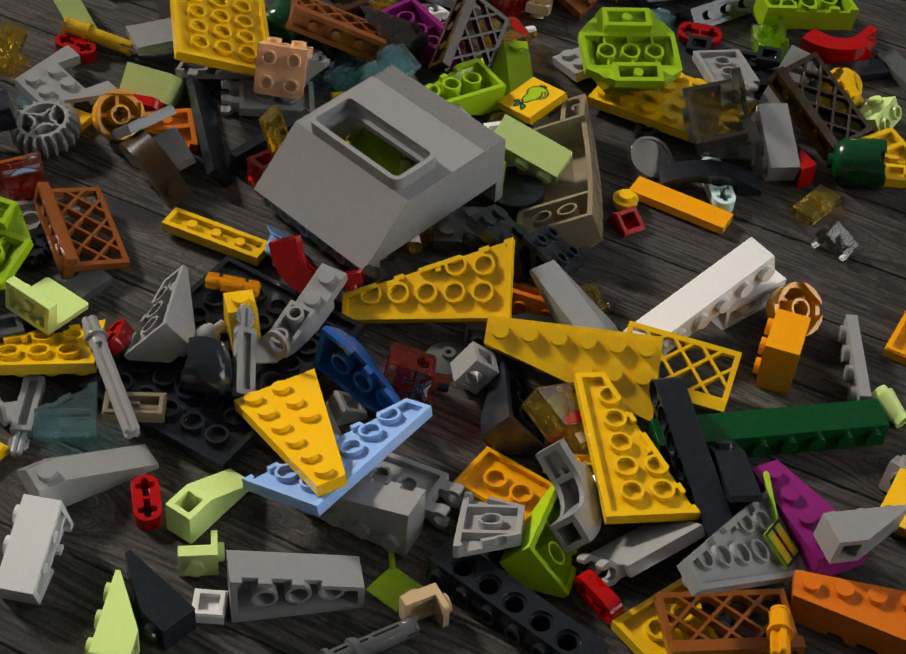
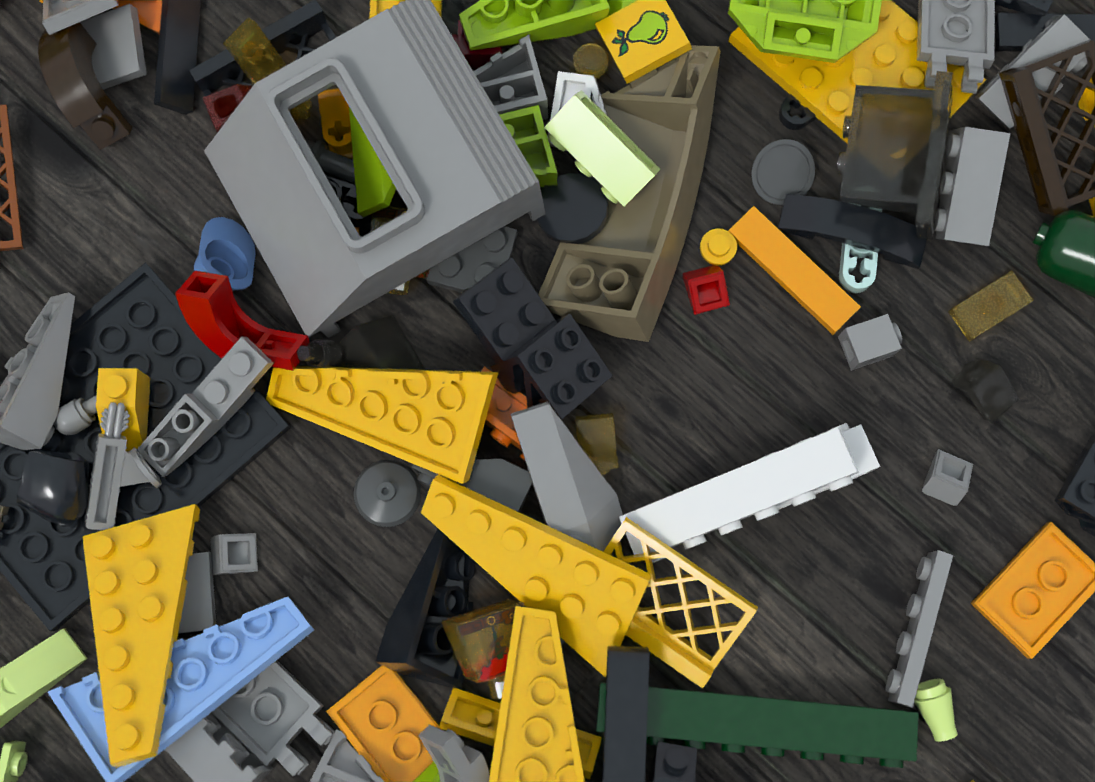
camera: 20 degrees right, 35 degrees up
yellow plate [162,207,267,266] -> none
light orange axle [205,272,261,298] -> none
blue wedge [313,325,401,415] -> none
clear red torso [383,342,451,404] -> none
light grey brick [450,341,499,394] -> none
light orange brick [752,308,811,396] -> none
light orange cylinder [766,282,823,336] -> none
red slope [795,150,817,188] -> none
none -> light grey brick [838,314,902,371]
none -> light grey slope [922,449,973,506]

